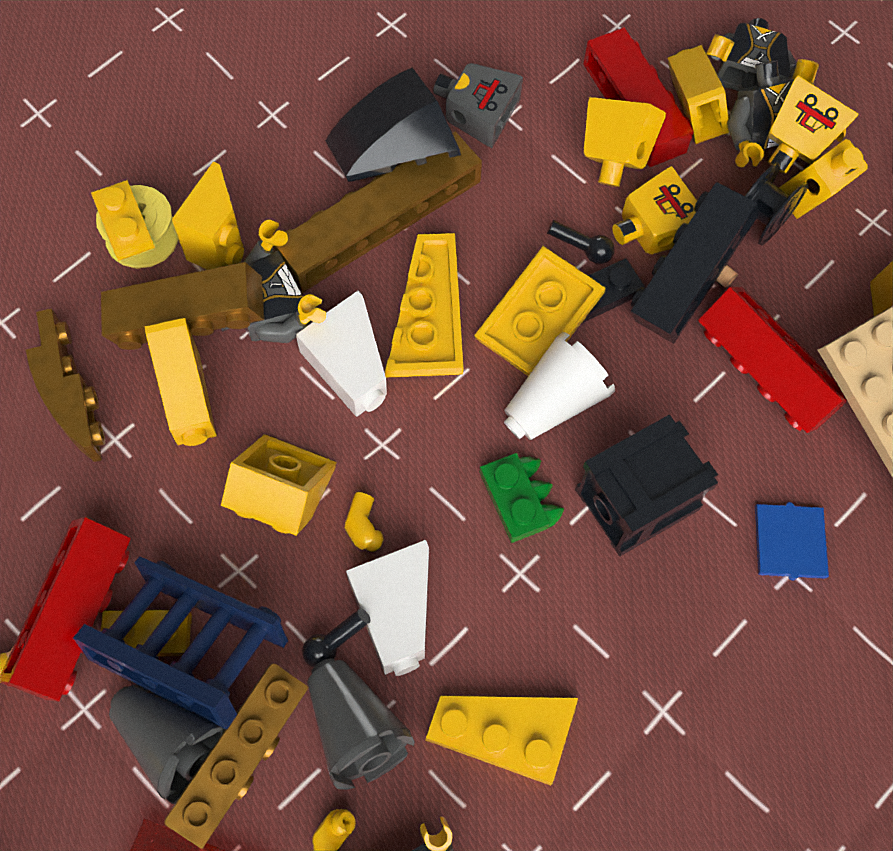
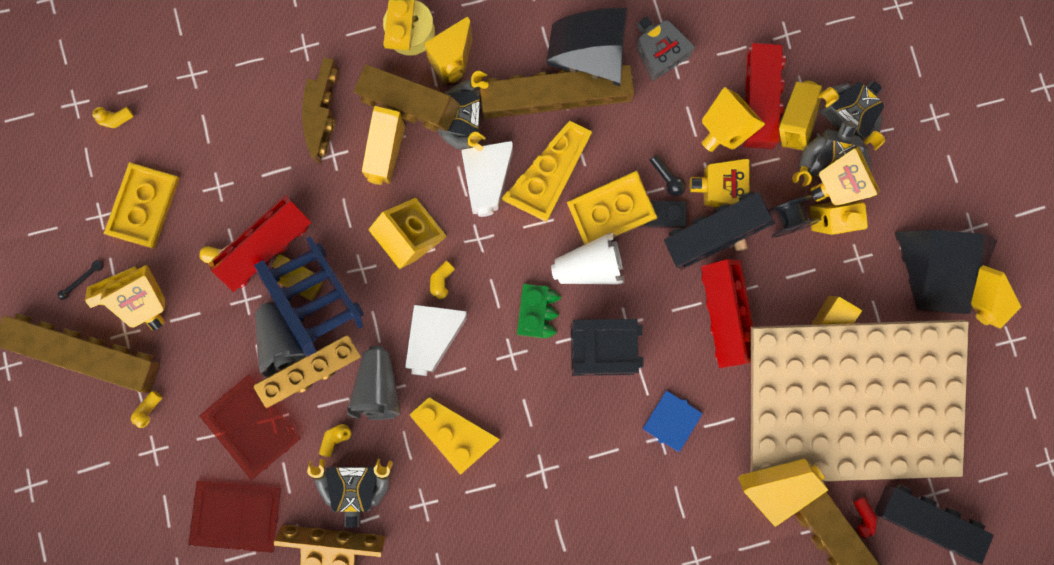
camera: 30 degrees right, 15 degrees up
black bar [302,608,371,668] -> none

